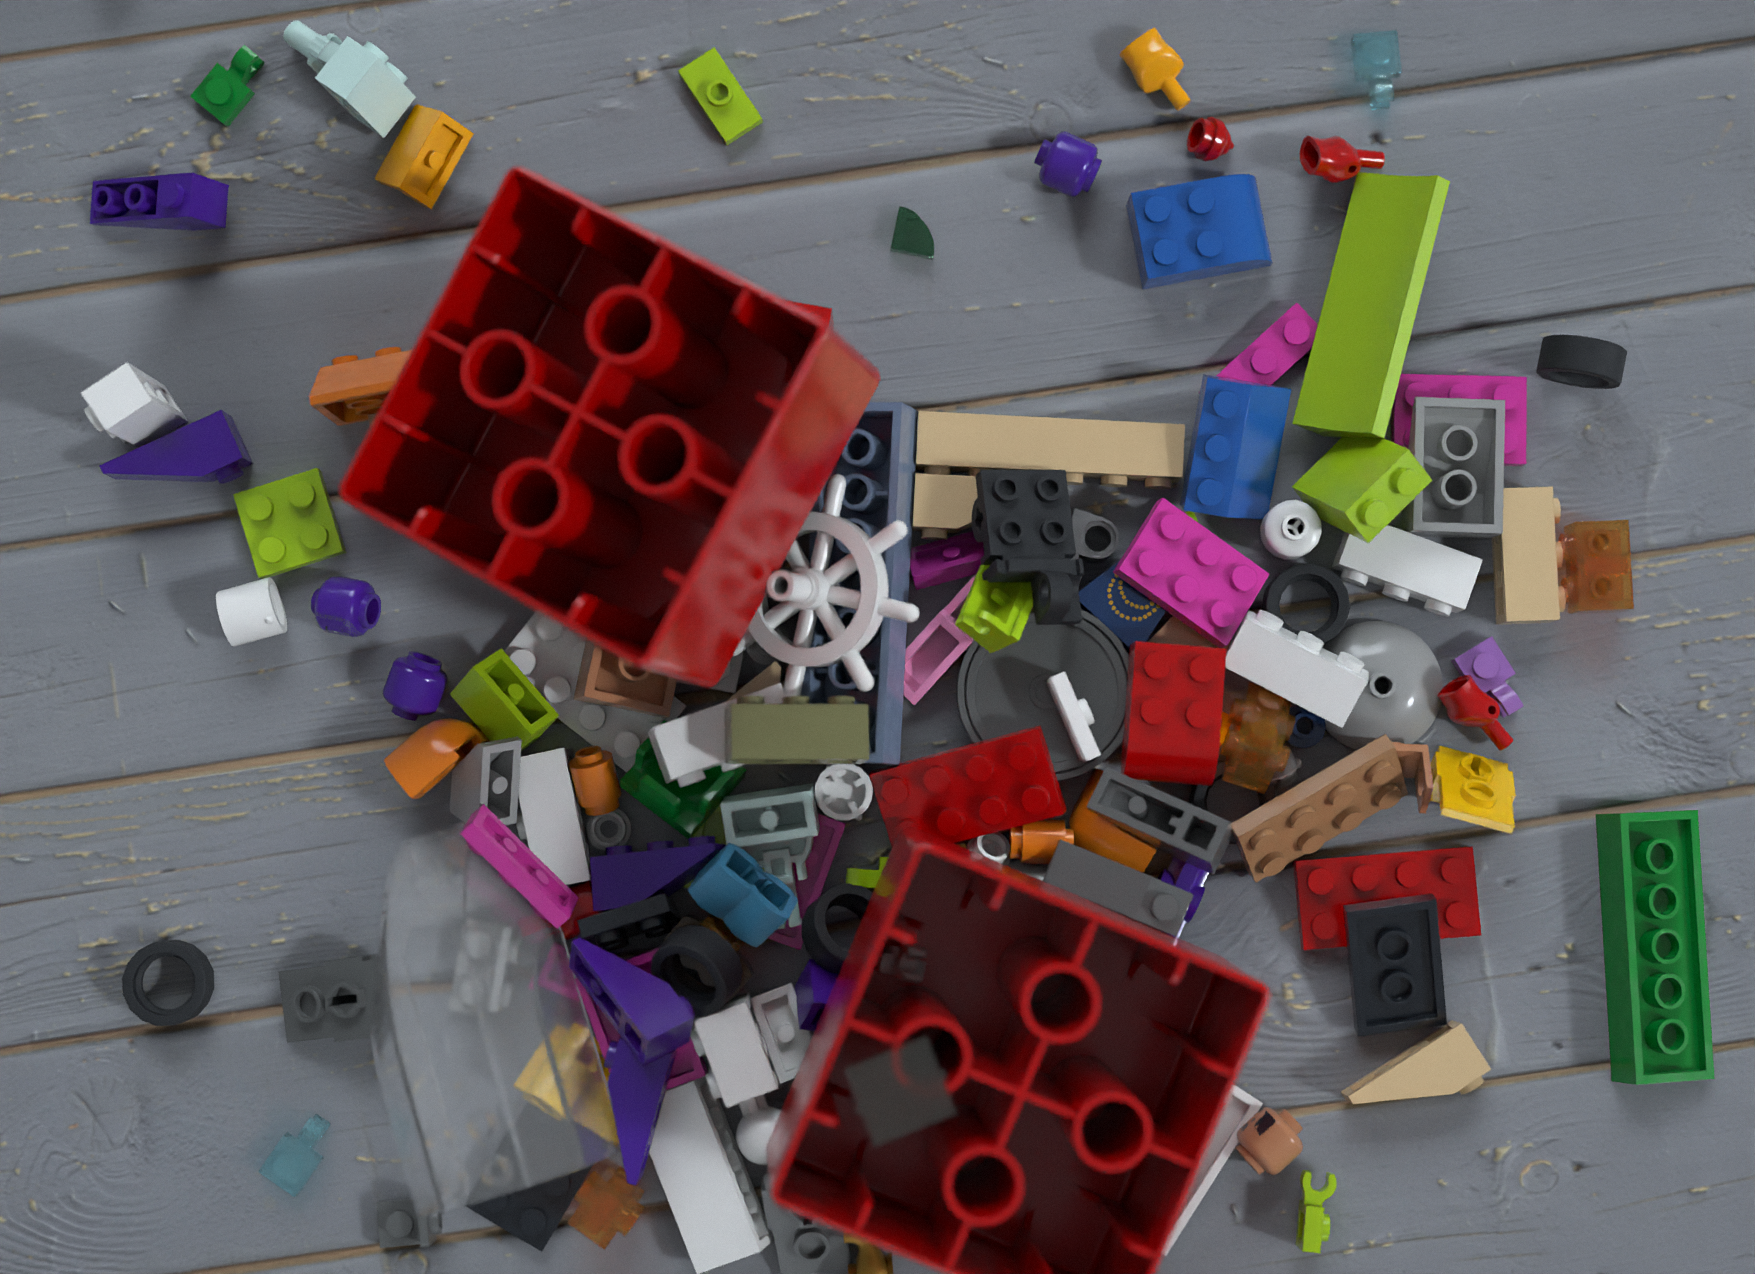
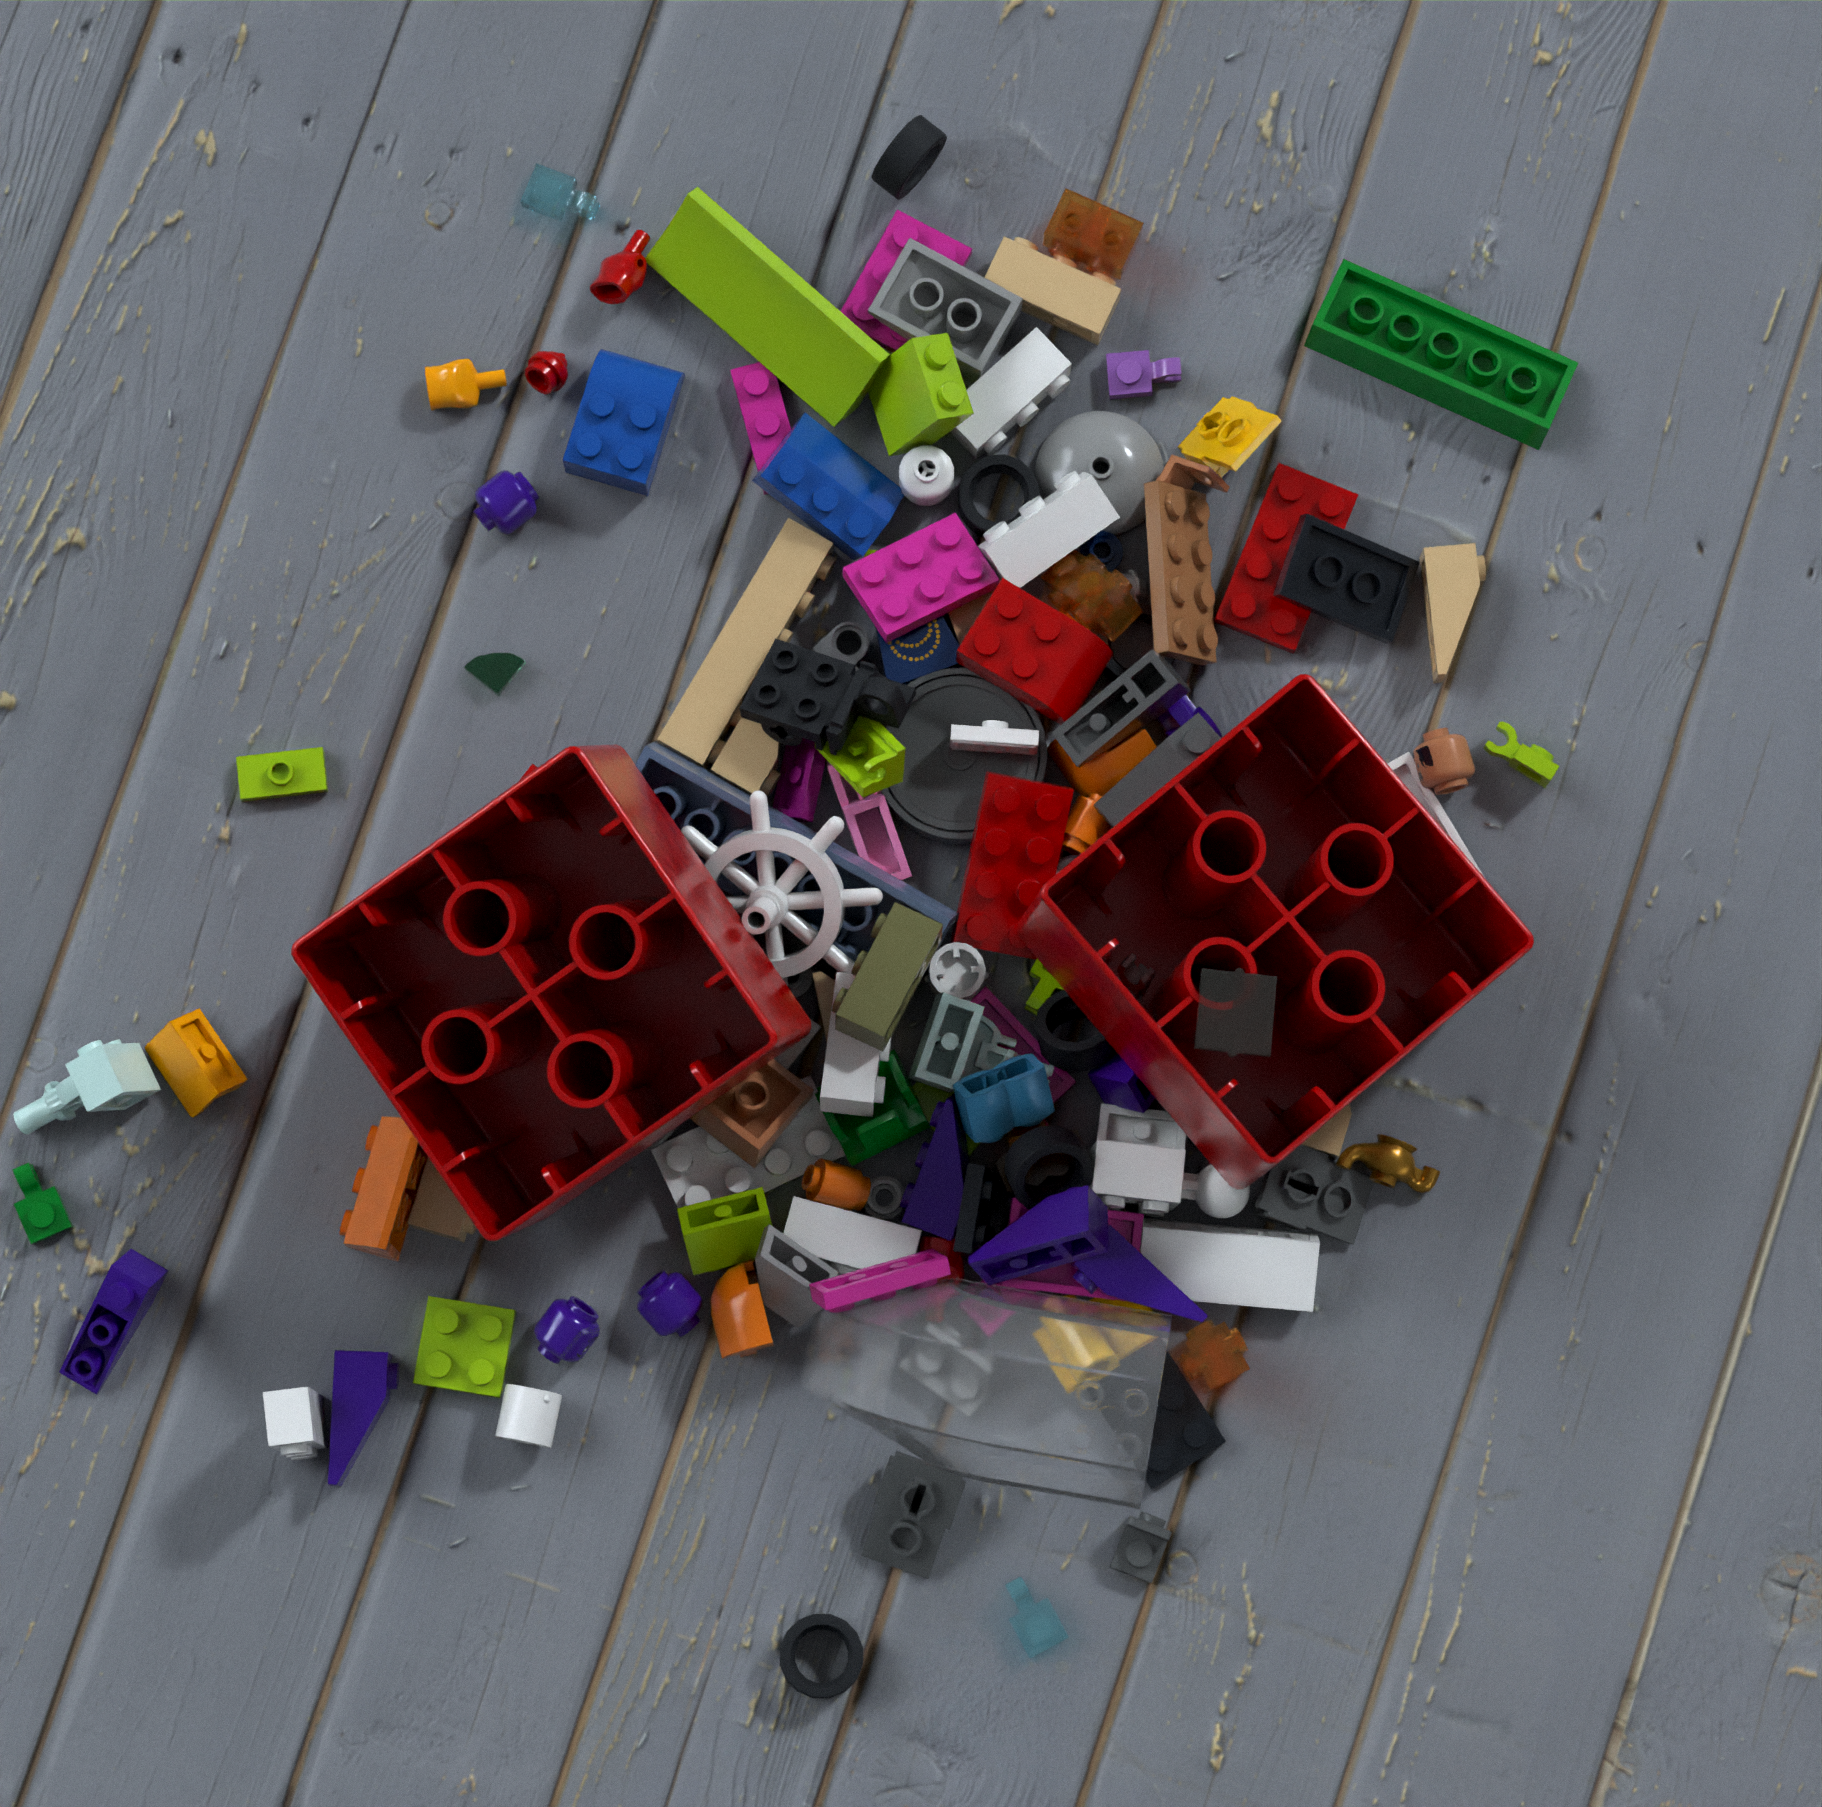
camera: 65 degrees left, 5 degrees down
red piece [1437,675,1513,751] -> none

